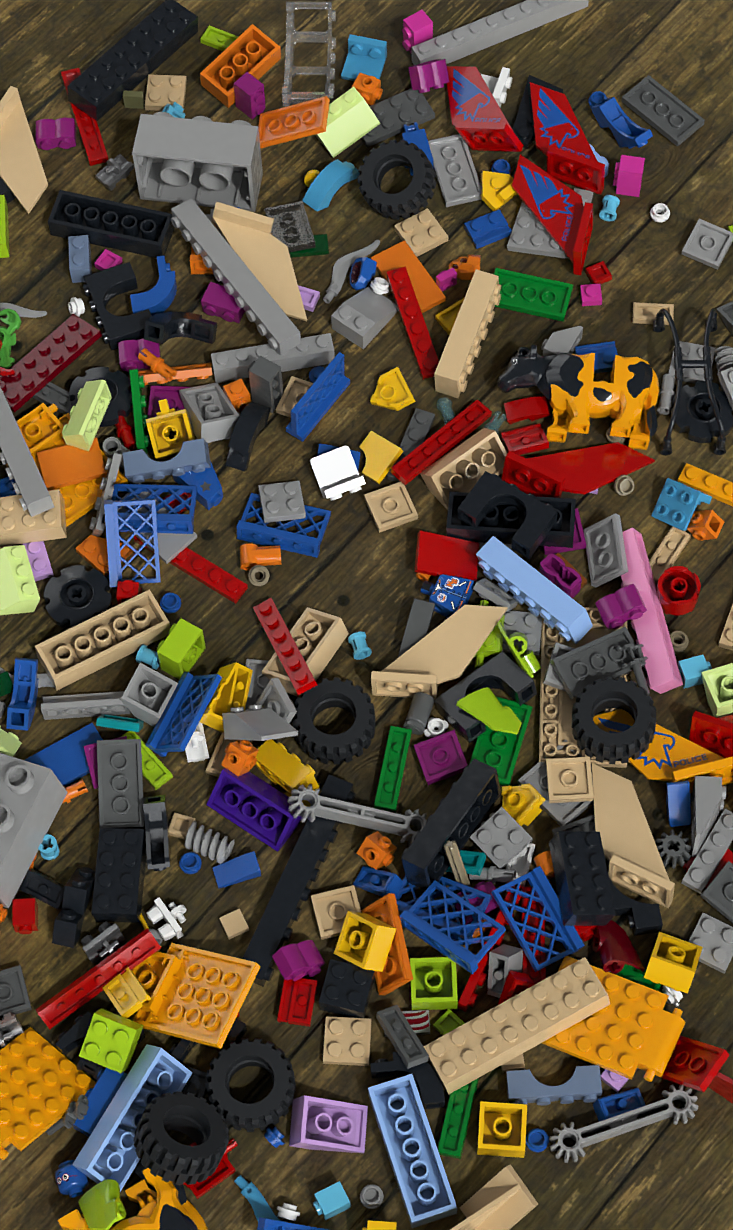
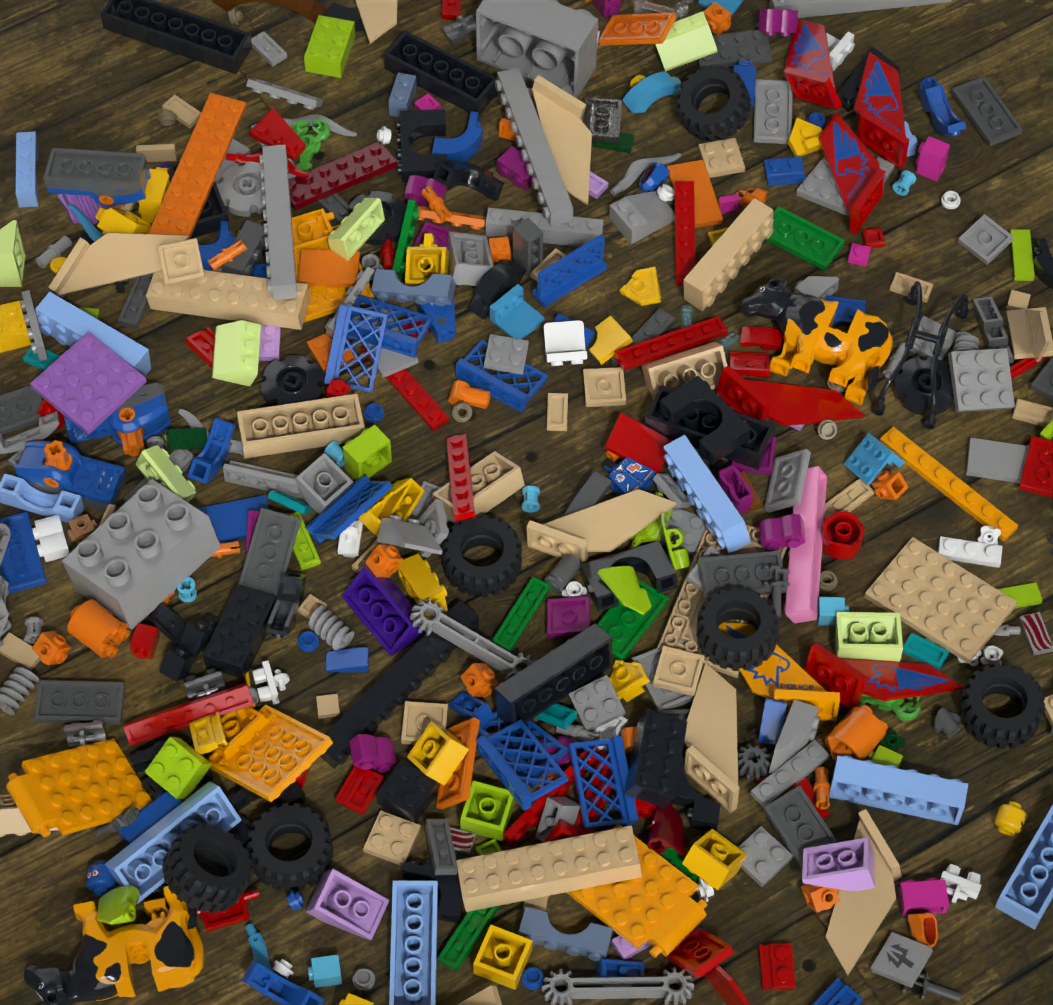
camera: 15 degrees right, 5 degrees down
dark tan axle [444,840,471,892] -> none
none -> dark azure bracket [490,284,545,339]
none -> tan tile [547,393,568,431]

